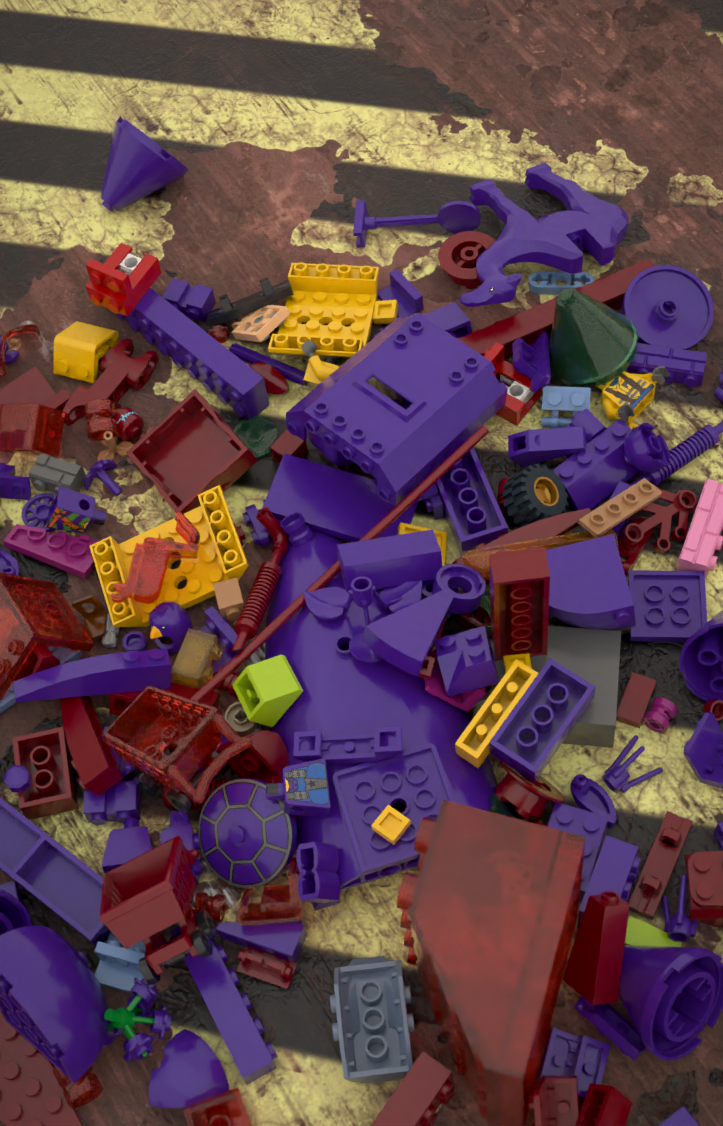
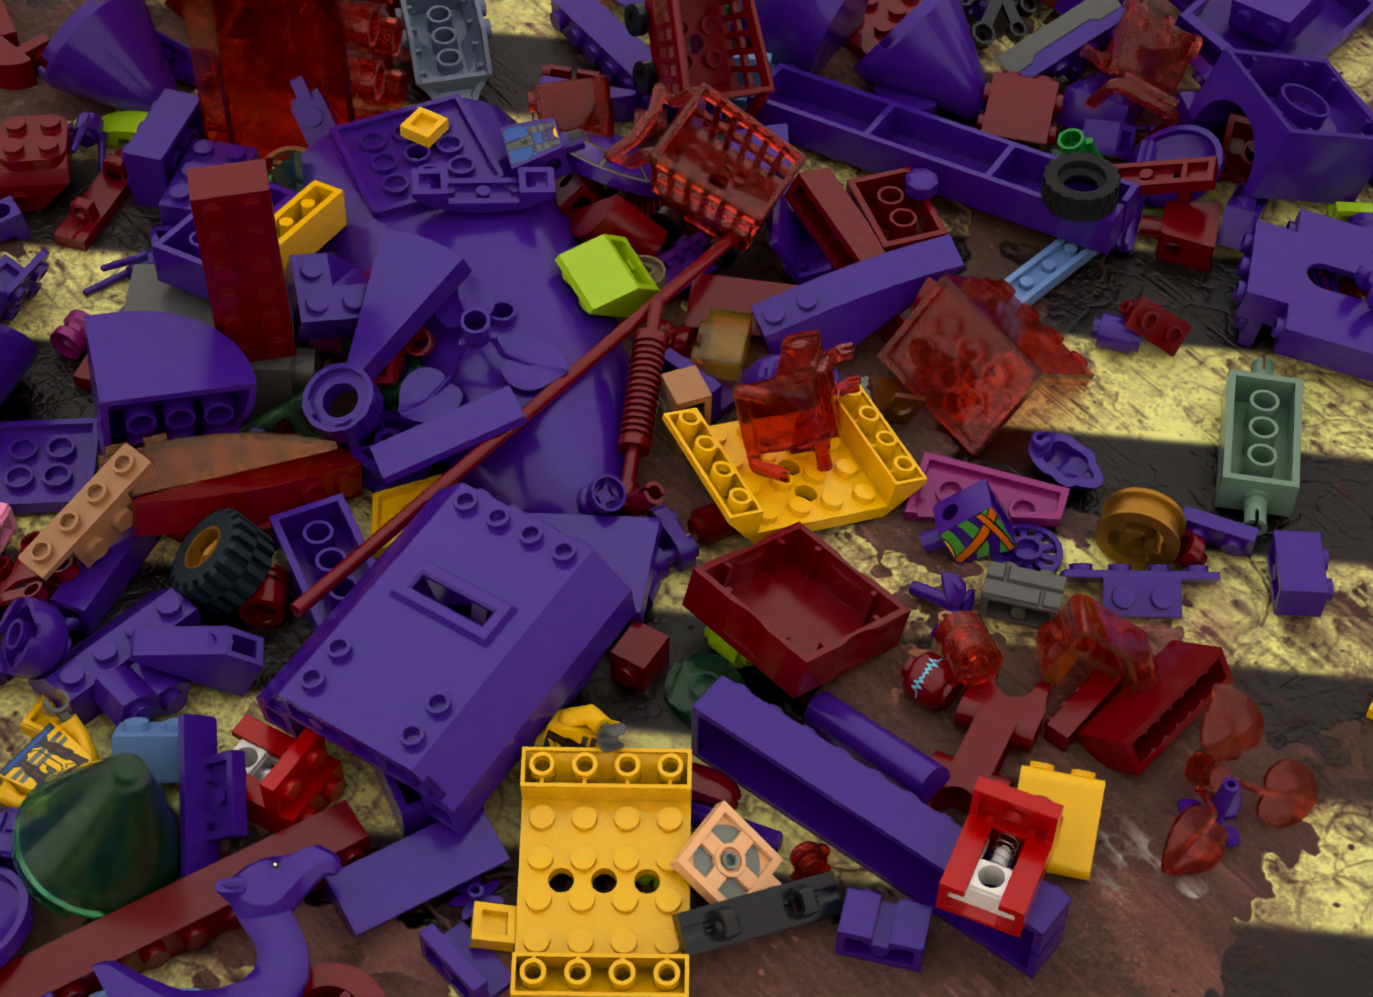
camera: 165 degrees right, 10 degrees down
dark purple brick [296,842,341,903] -> none
dark red slope [563,891,630,1005] -> none
none -> dark purple brick [804,692,951,804]

